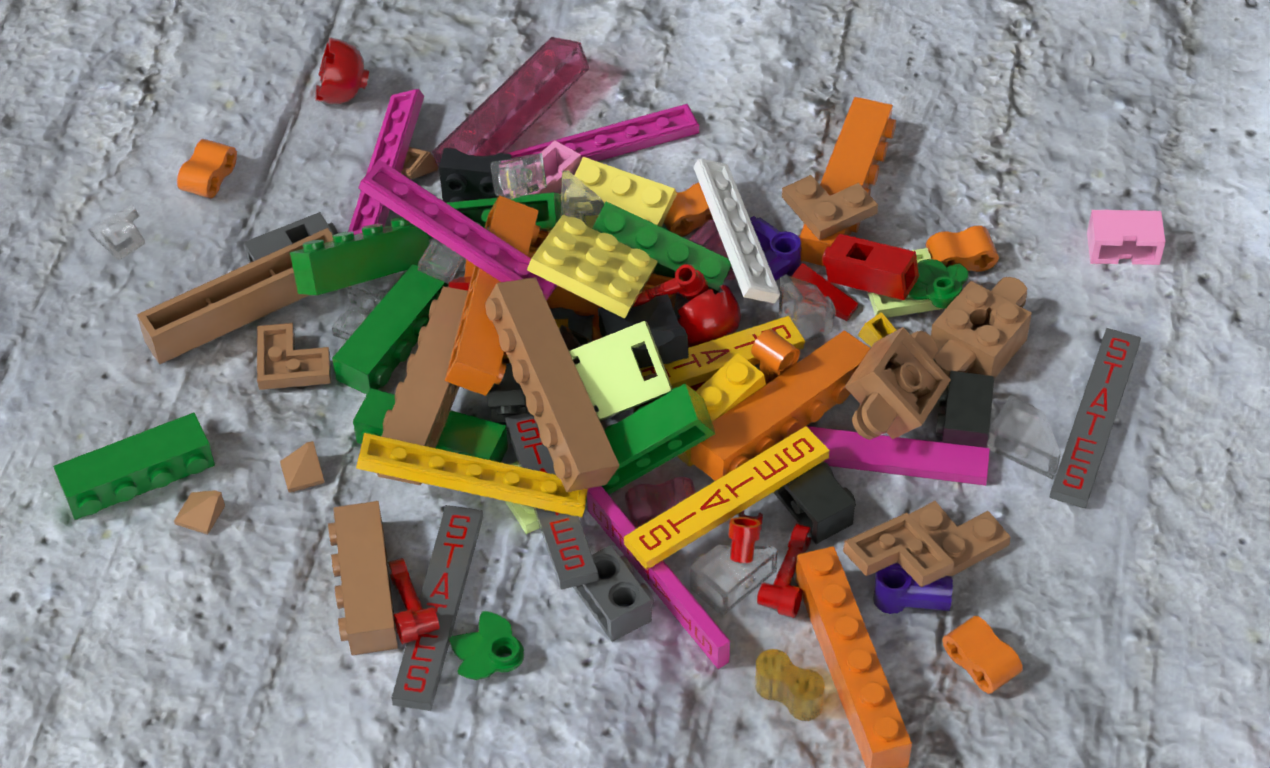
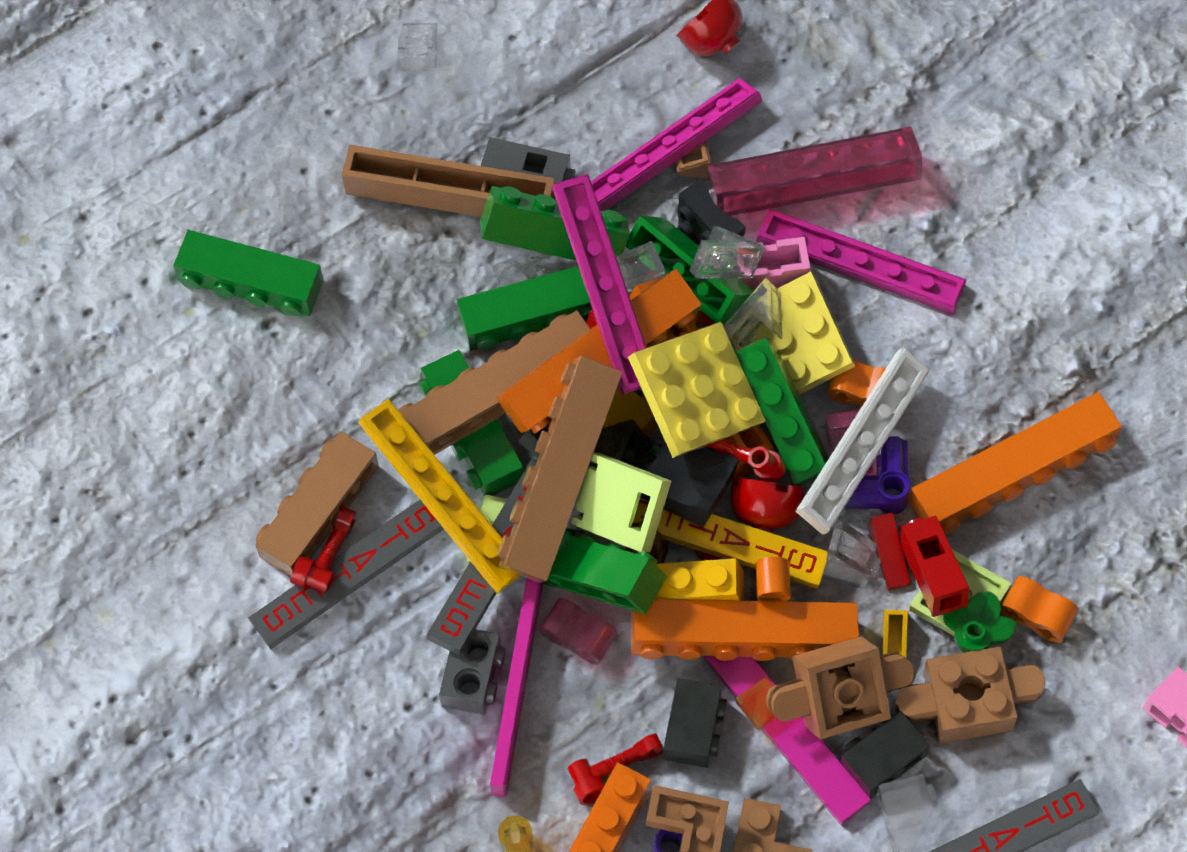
camera: 45 degrees right, 15 degrees up
medium nougat slope [174,490,225,535] -> none
orange axle [177,139,237,199] -> none
medium nougat plate [257,323,331,390] -> none
medium nougat slope [280,441,325,493] -> none
green plate [449,611,524,680] -> none
yellow tile [624,426,829,570] -> none
clear slope [690,545,778,616] -> none
red brick [728,511,763,563] -> none
medium nougat plate [782,175,878,241] -> none
none -> tile [736,677,777,731]

